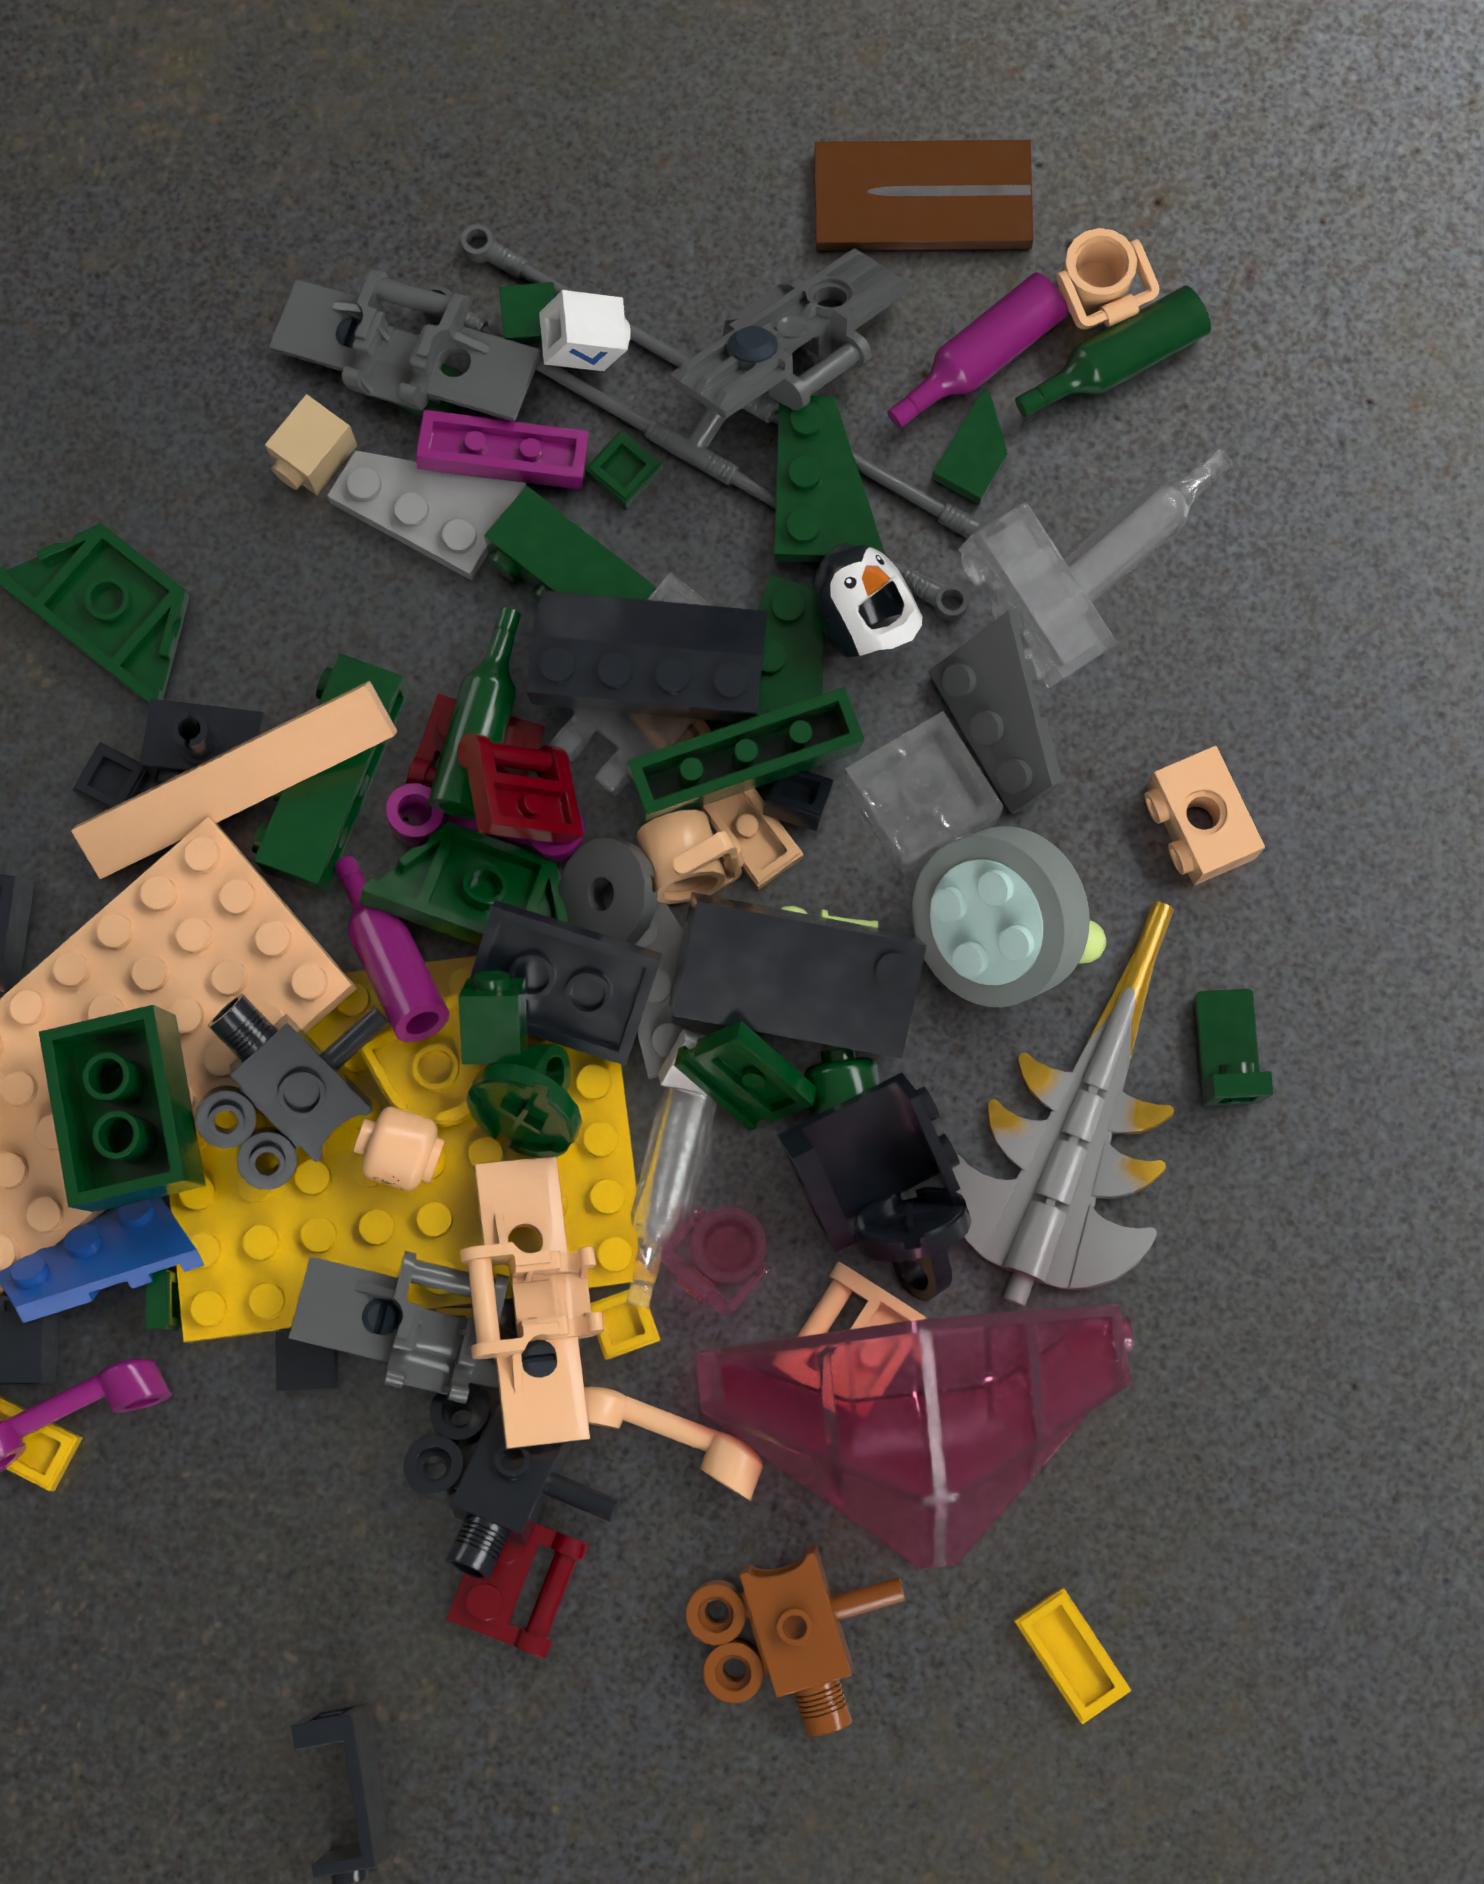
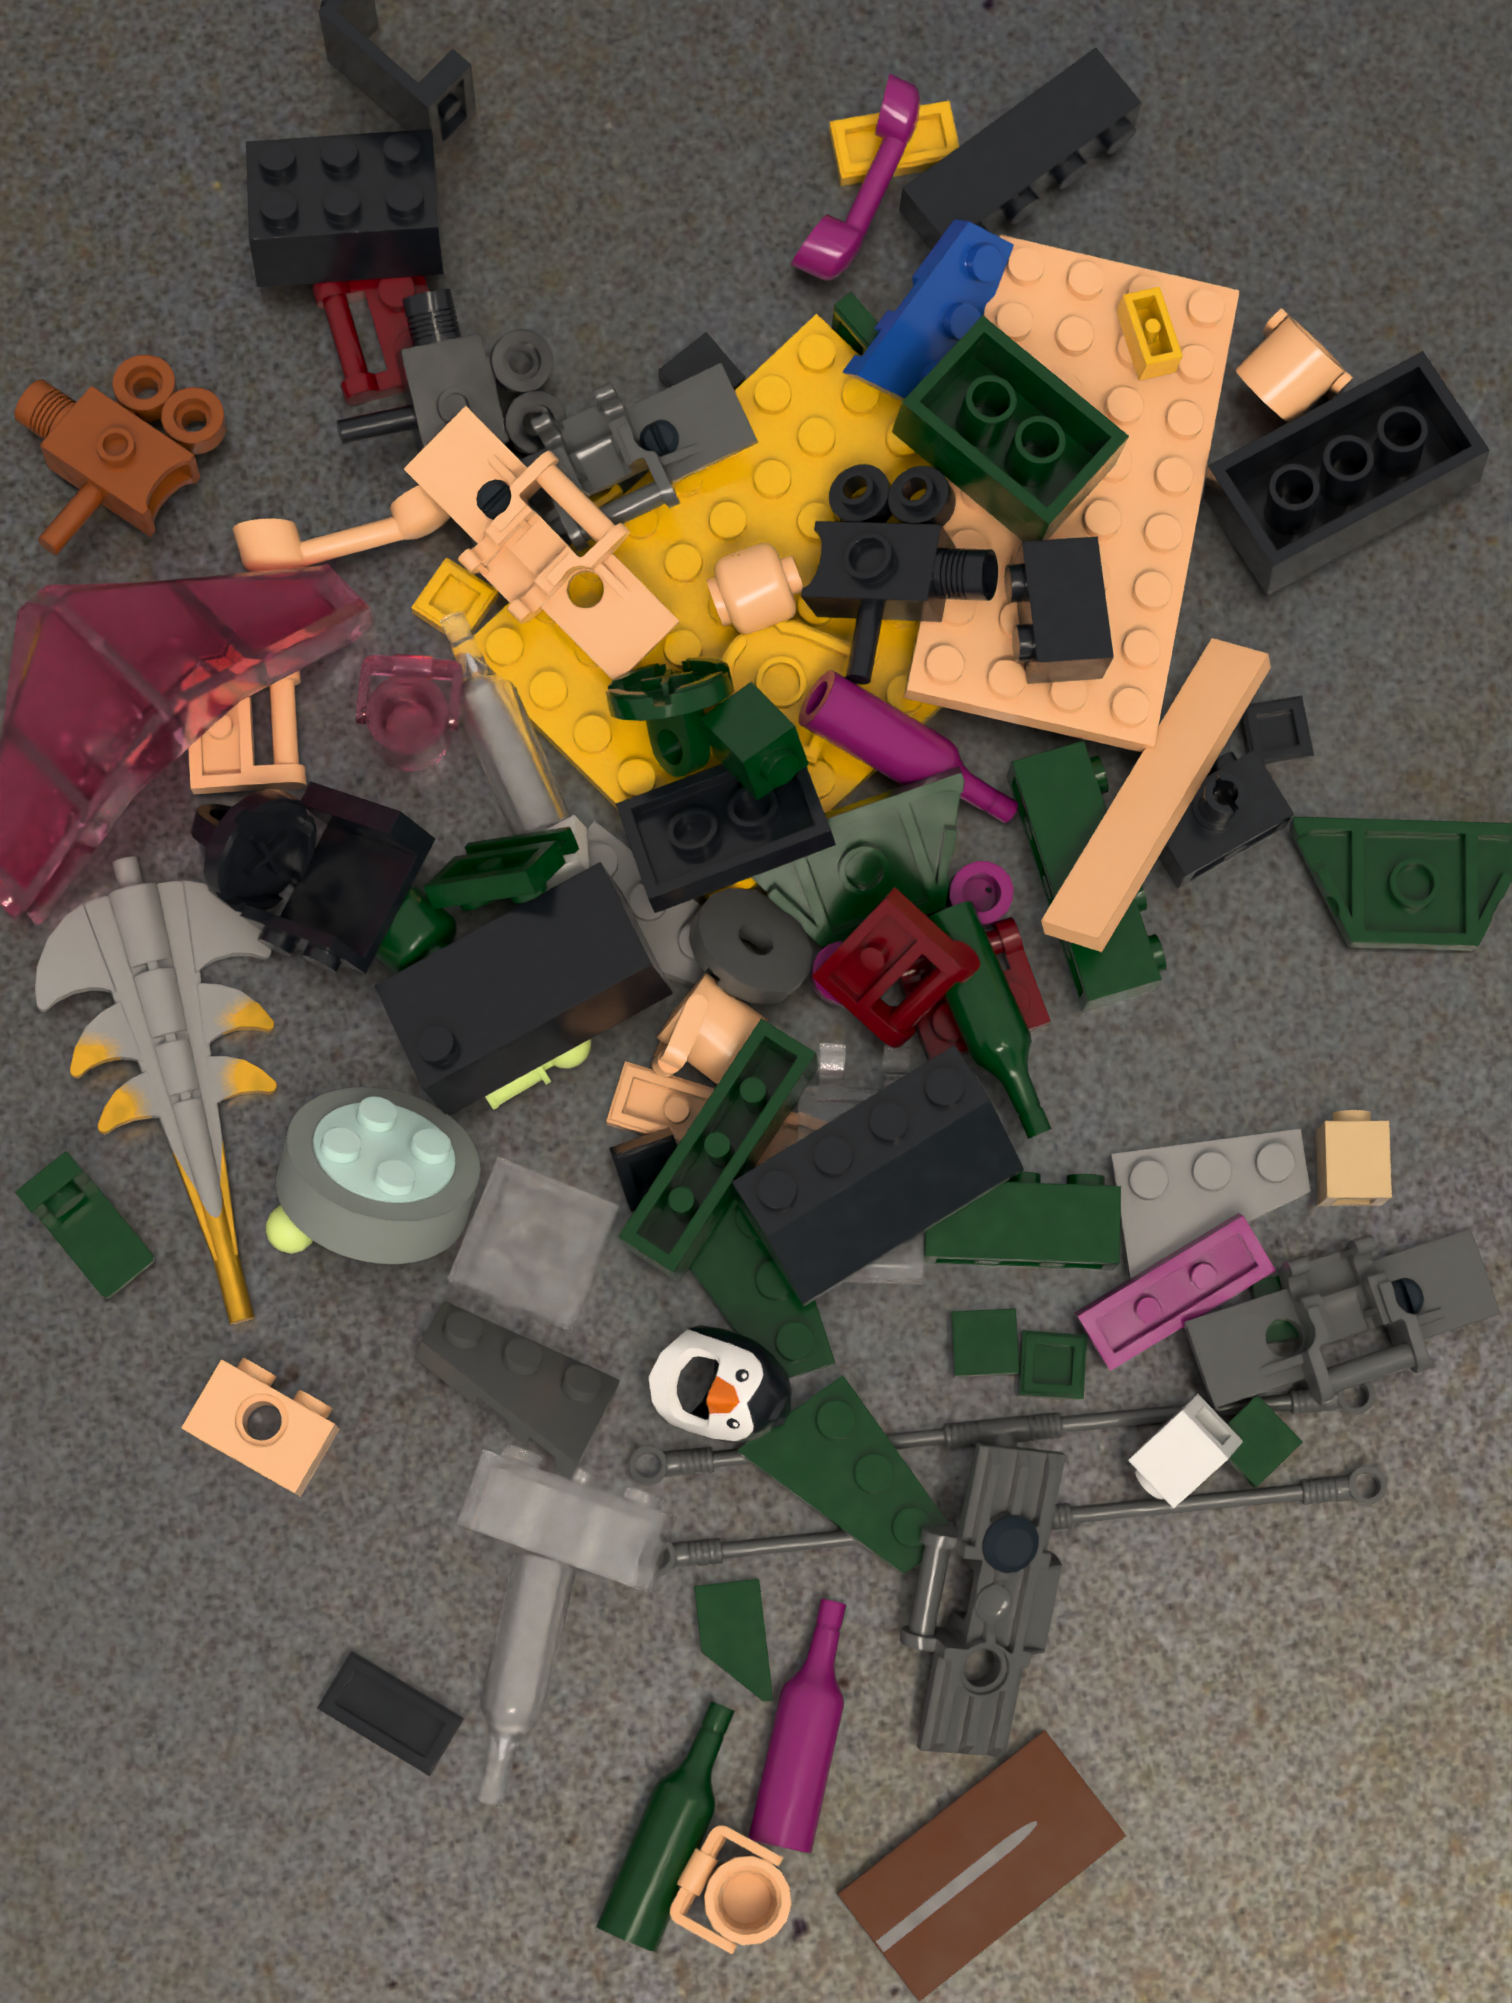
camera: 135 degrees right, 0 degrees up
none -> black brick [246,129,444,287]
none -> black tile [317,1651,465,1776]
none -> dark green tile [950,1308,1020,1378]
none -> black brick [1004,537,1114,684]

